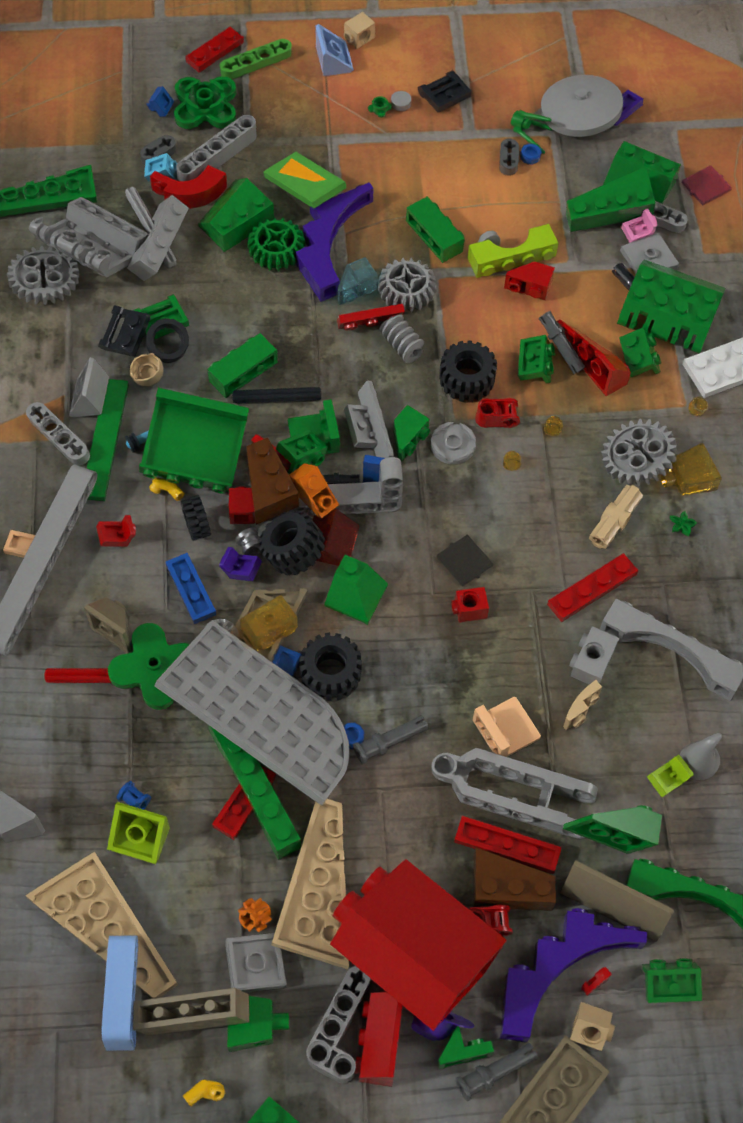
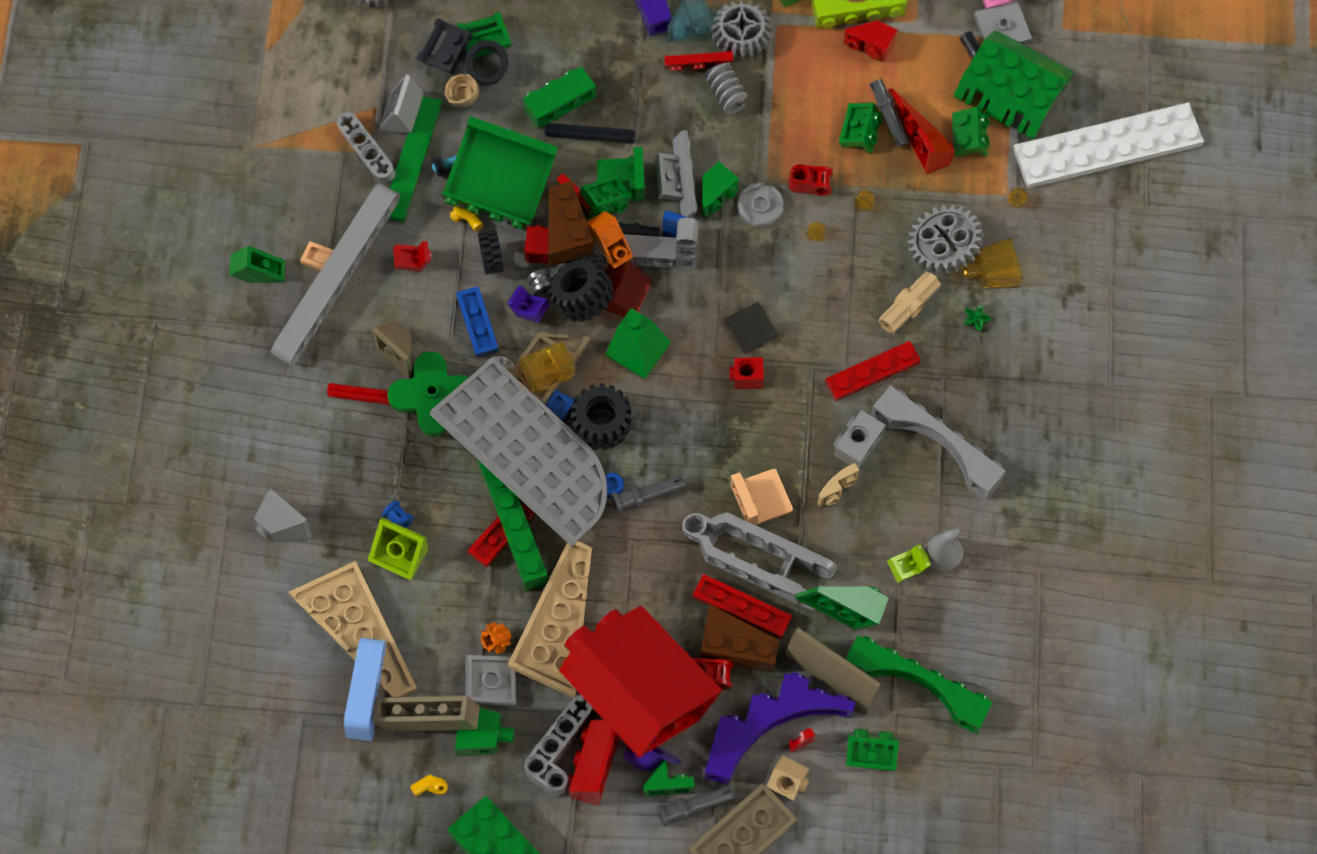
camera: 10 degrees right, 5 degrees up
black tyre [439,340,497,402] -> none

